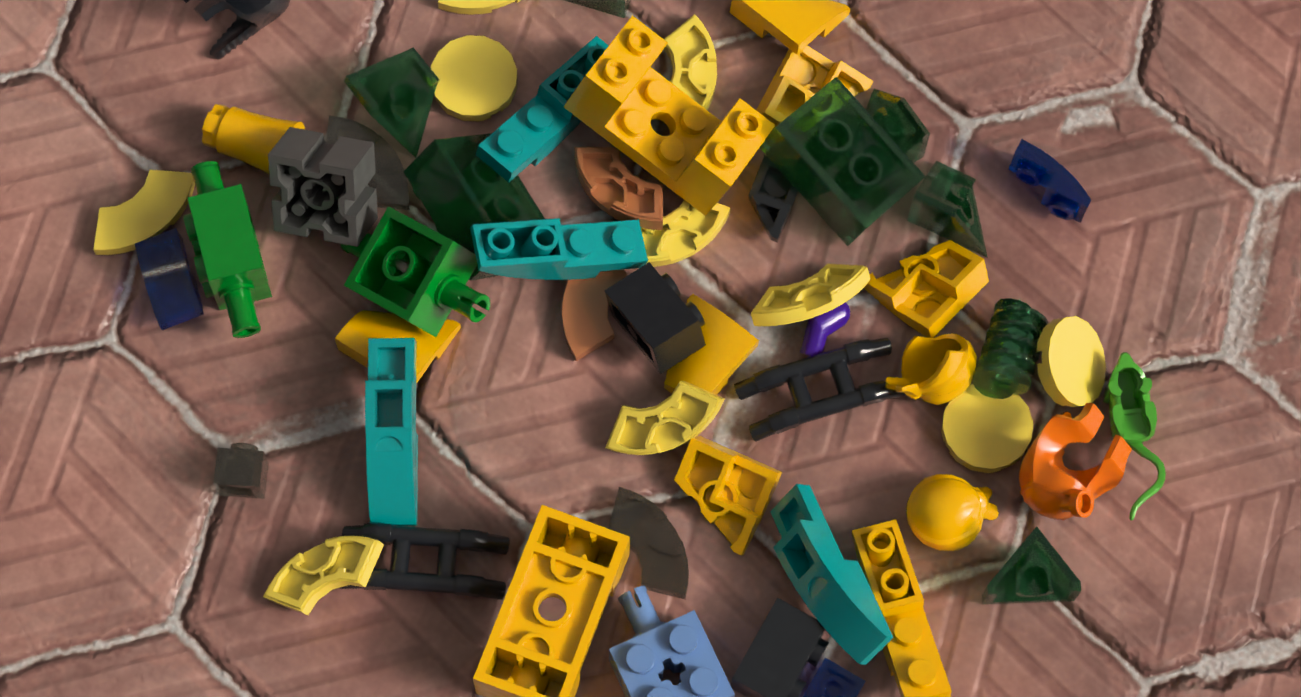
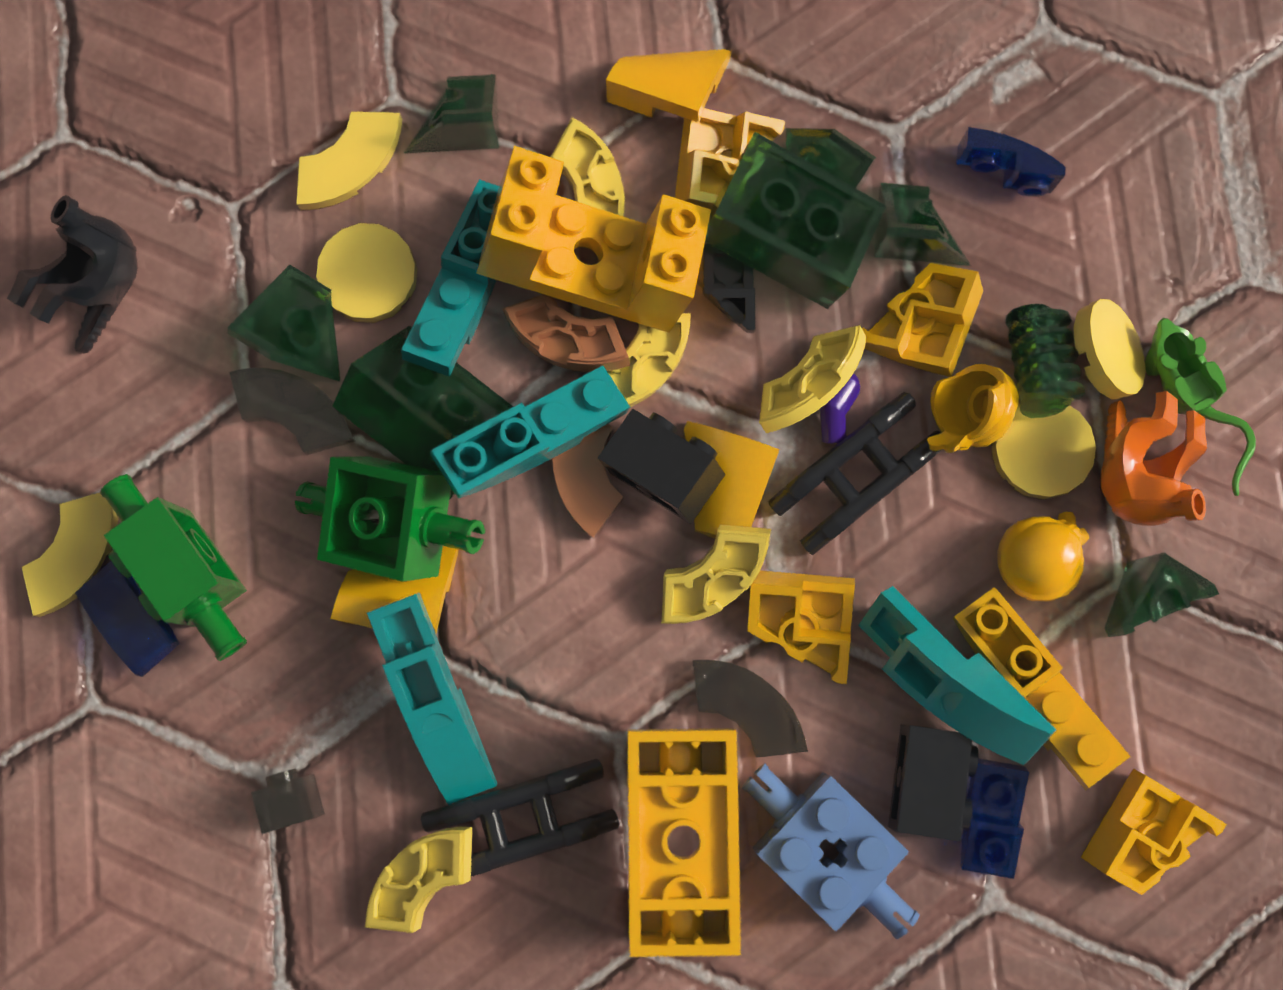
camera: 20 degrees left, 10 degrees up
yellow plant [202,104,305,175] -> none
dark grey brick [268,127,378,247] -> none

